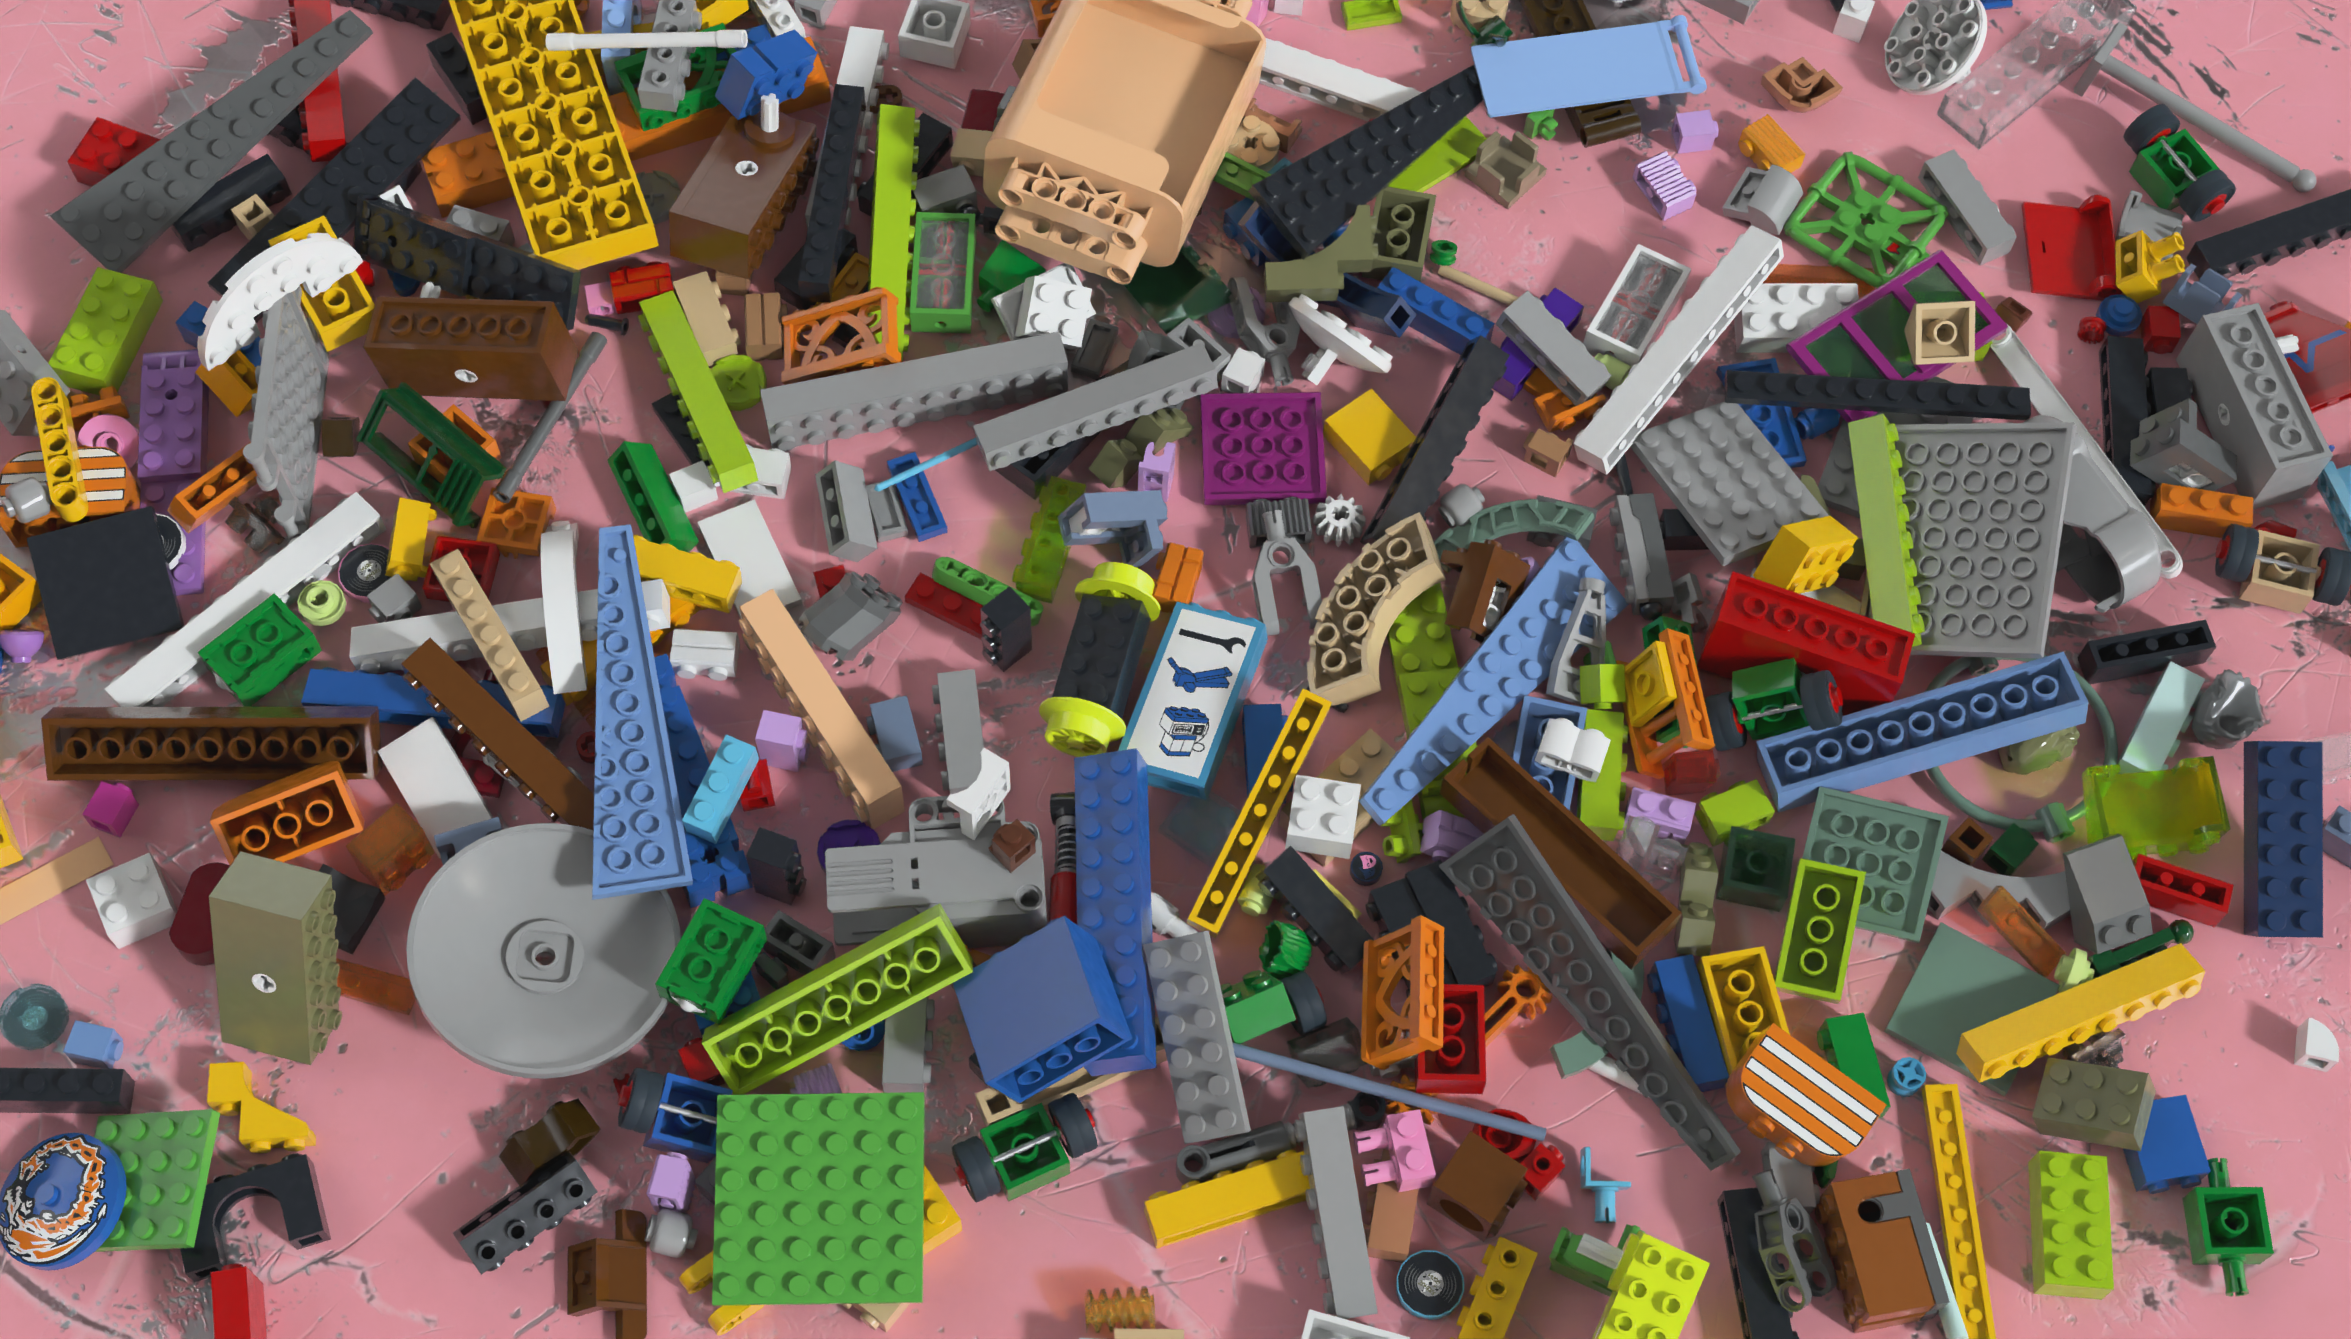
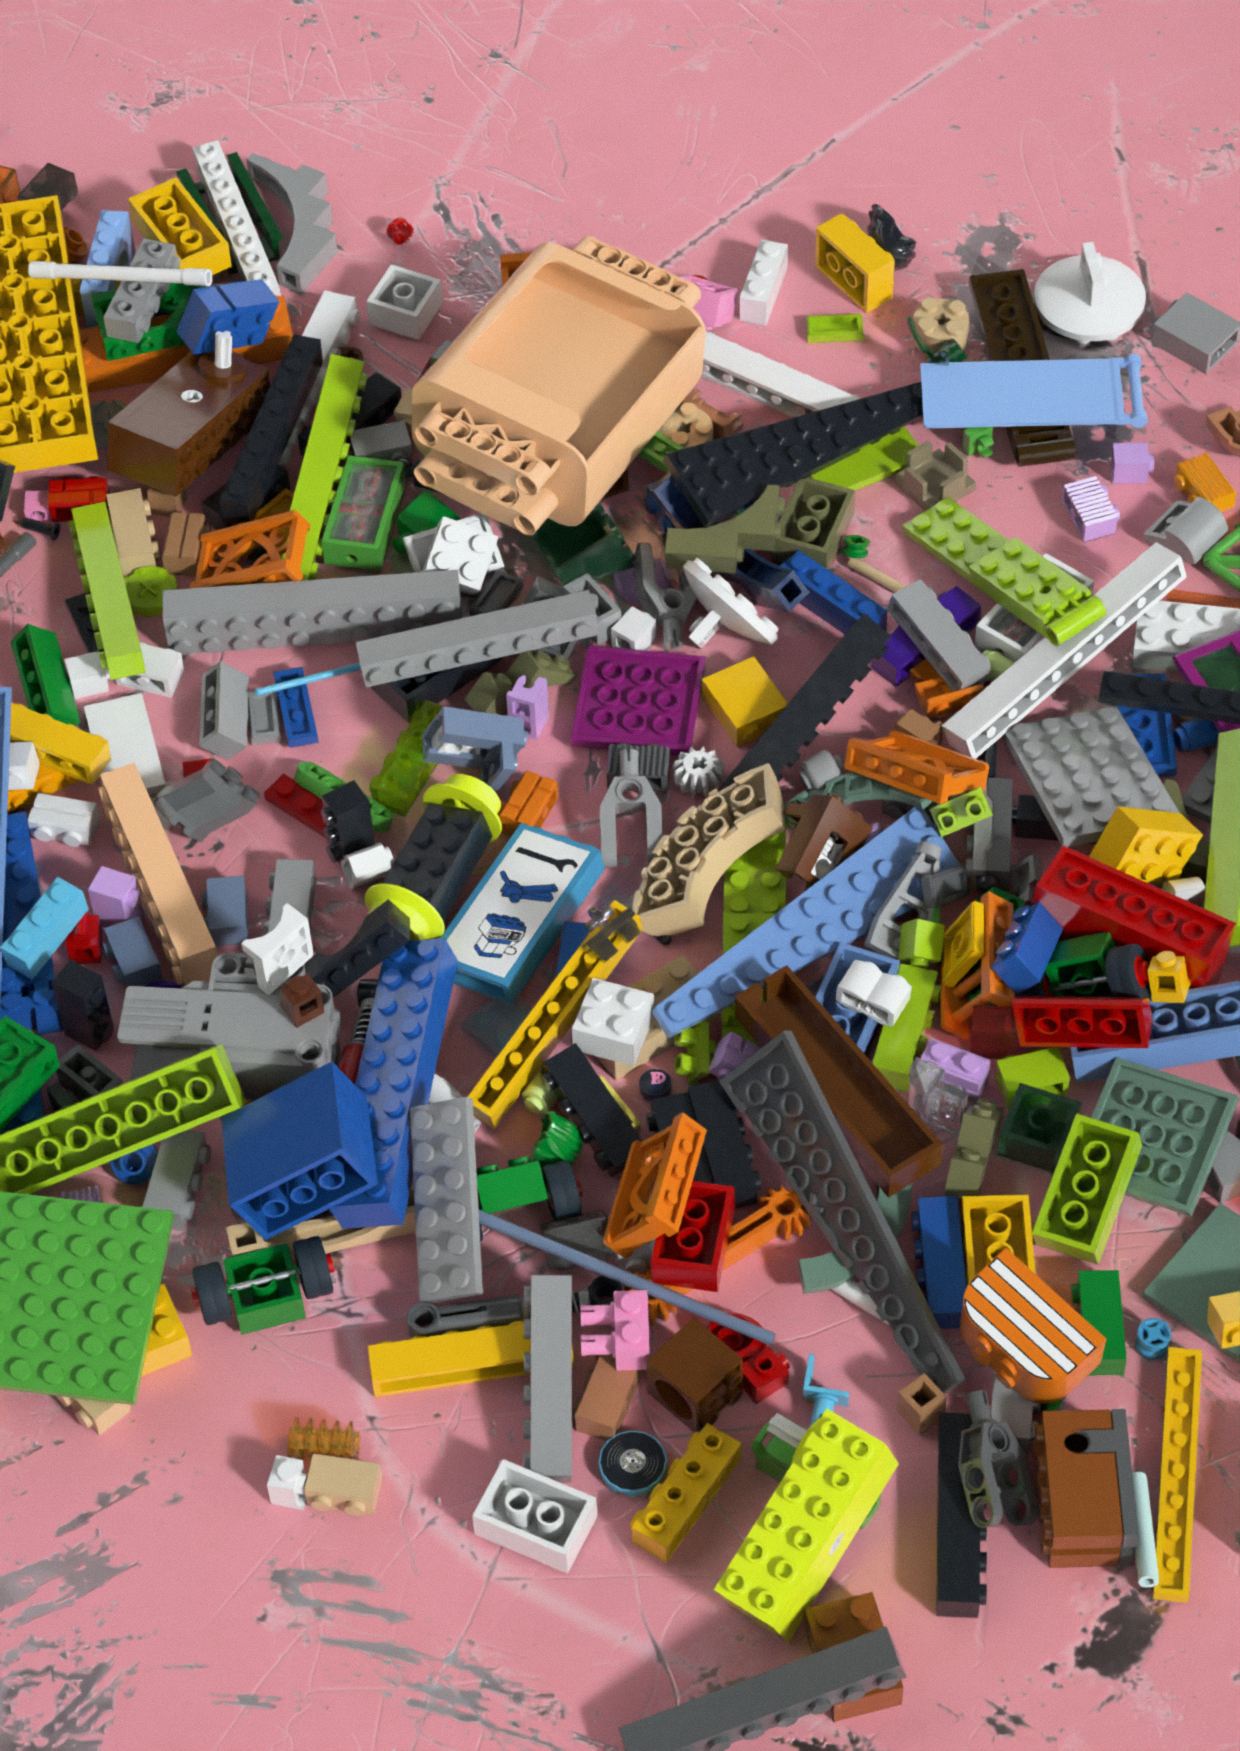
camera: 15 degrees right, 10 degrees down
none -> sand blue brick [101,916,163,988]
none -> black arch [304,899,410,998]
none -> white brick [341,843,394,889]
none -> clear smoke hips [581,906,641,963]
none -> orange fence [844,730,989,804]
none -> medium nougat brick [897,1373,947,1435]
none -> lime hinge [902,497,1106,647]
none -> dark grey tile [921,865,970,909]
none -> lime hips [929,786,993,837]
none -> blue brick [992,901,1063,995]
none -> red slope [1012,996,1152,1048]
none -> yellow brick [1147,951,1190,1003]
none -> white brick [1161,877,1206,907]

